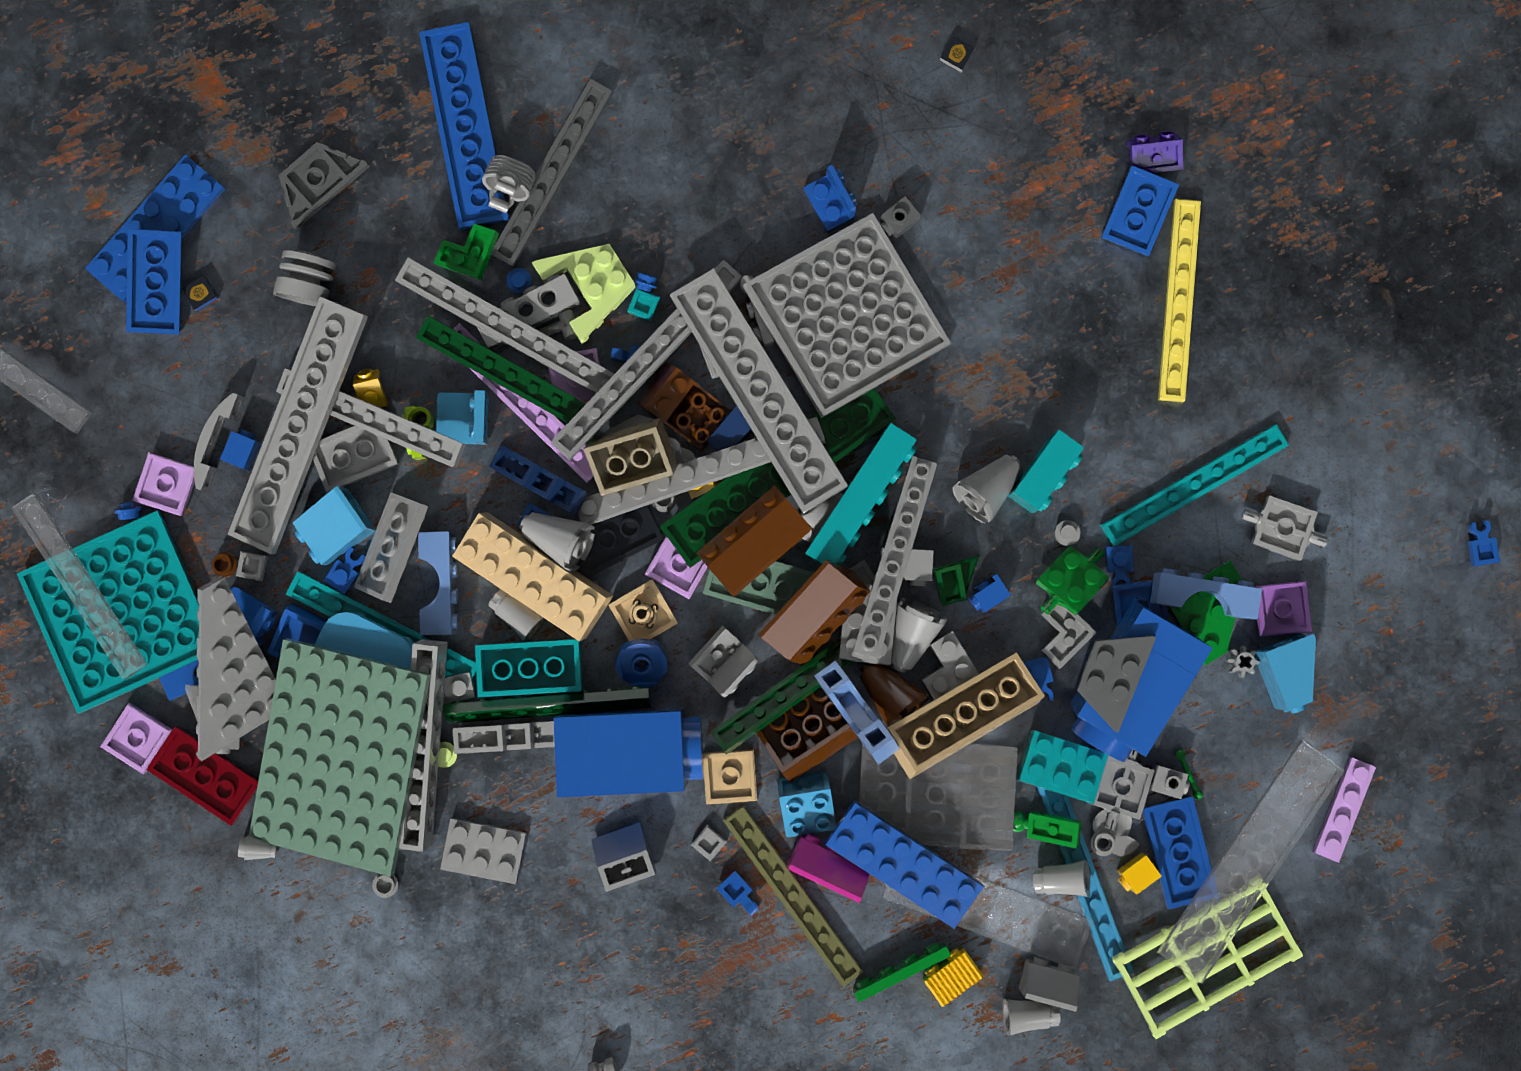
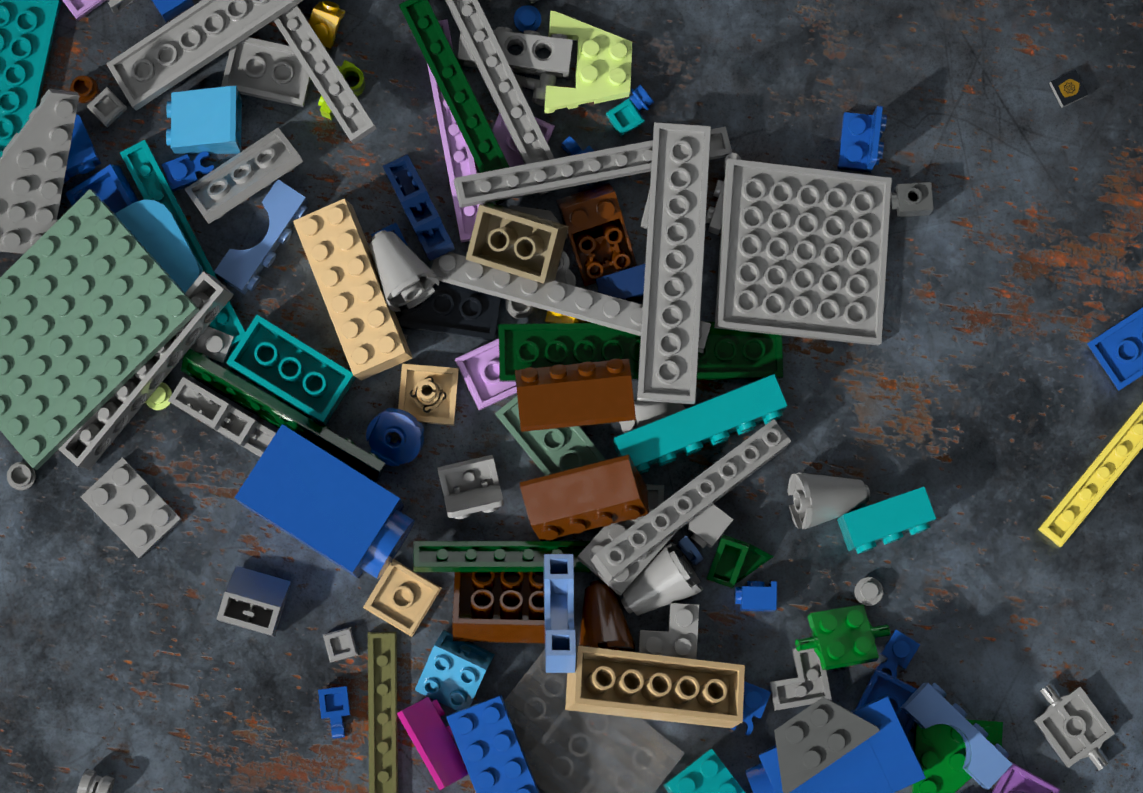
camera: 30 degrees right, 5 degrees down
dark azure bracket [436,390,489,445] -> none
light grey plant [488,589,546,642] -> none
teal tile [1100,423,1289,547] -> none
none -> medium blue tile [677,536,703,565]

